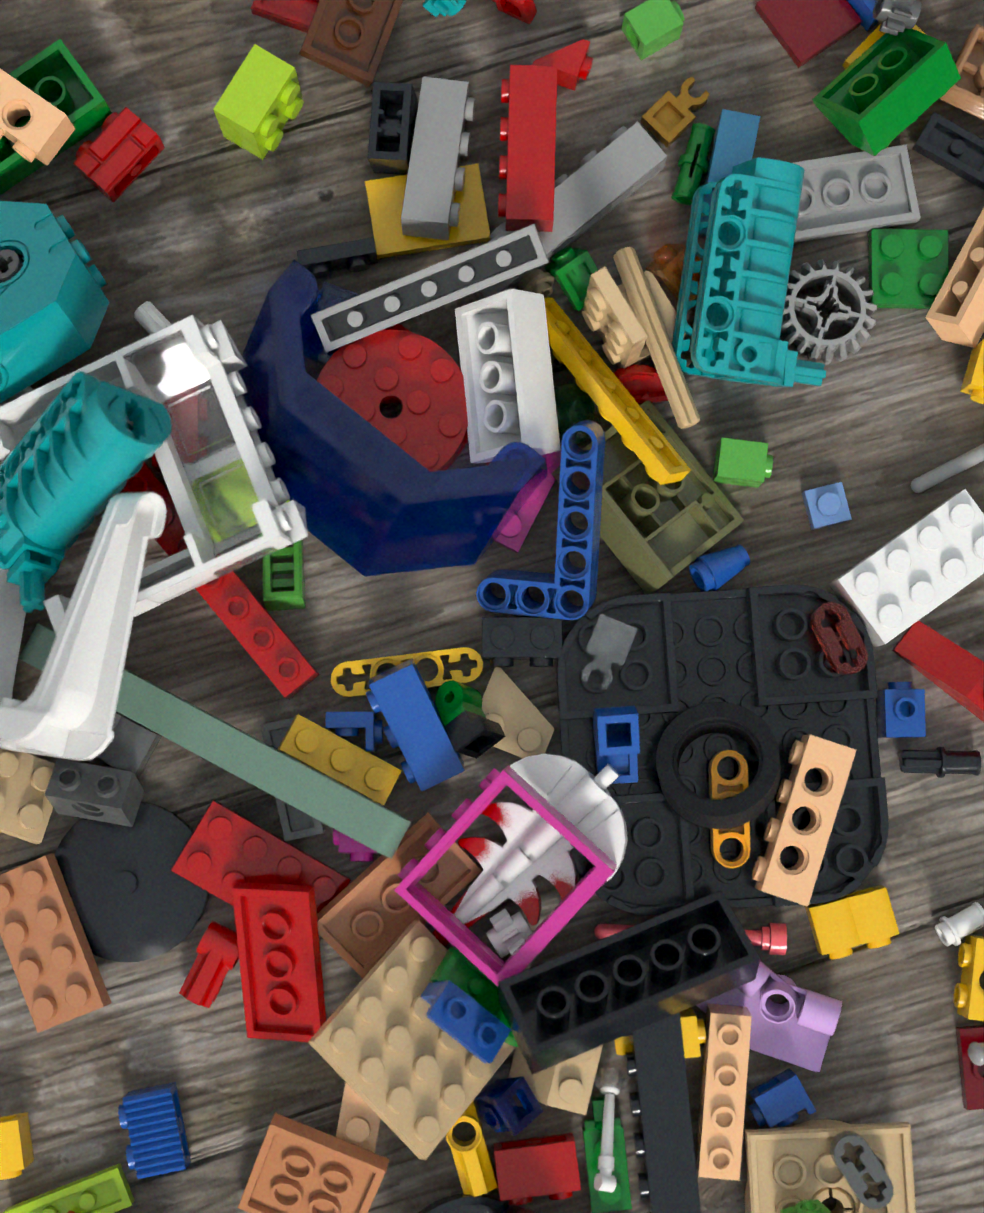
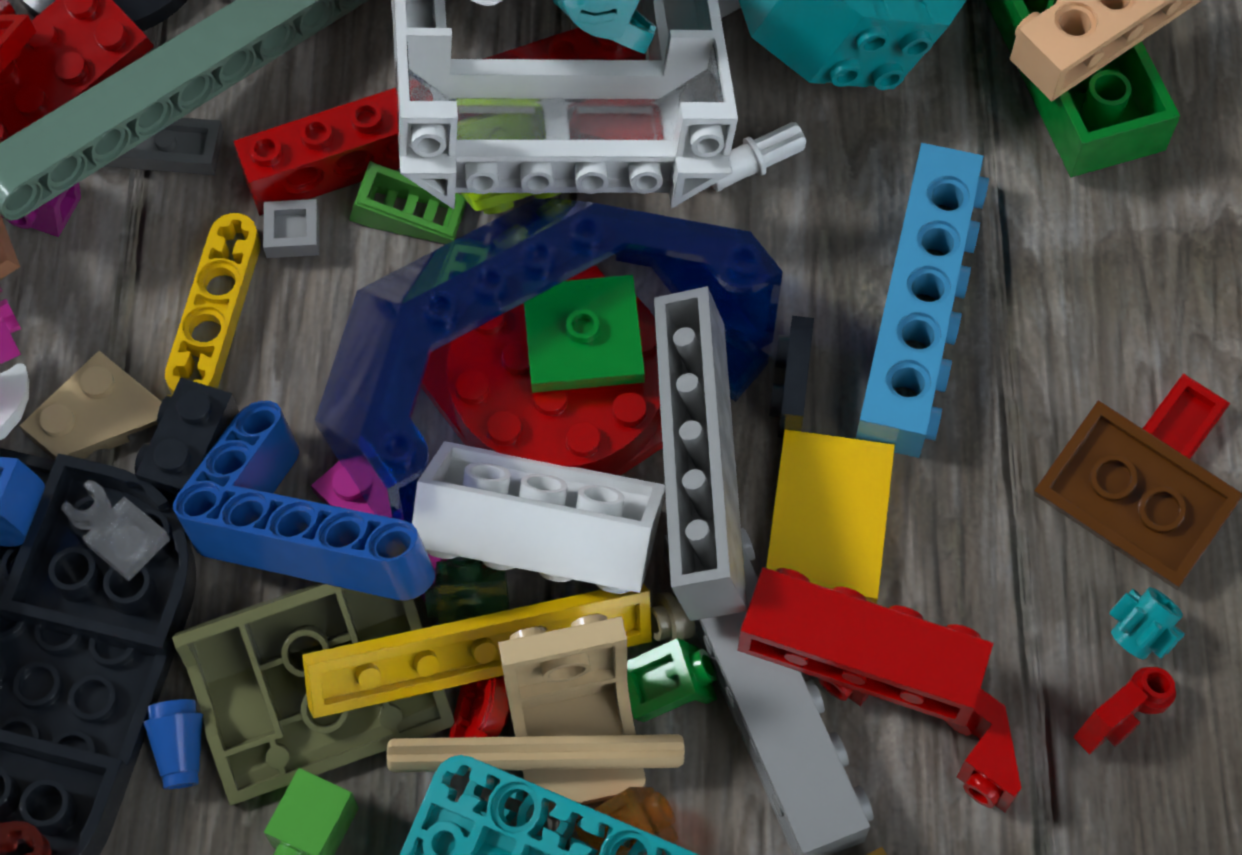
camera: 115 degrees right, 20 degrees down
red brick [73,107,165,203] -> none
lime brick [213,44,303,160] -> none
yellow plate [277,714,402,806] -> none
blue bracket [326,712,383,752] -> none
blue brick [366,658,465,792] -> none
black brick [367,82,418,175] -> none
light grey brick [401,76,475,240] -> none
leg [435,680,505,759] -> none
none -> light grey plate [263,199,319,258]
none -> green plate [522,275,645,393]
none -> dark azure brick [855,143,989,458]

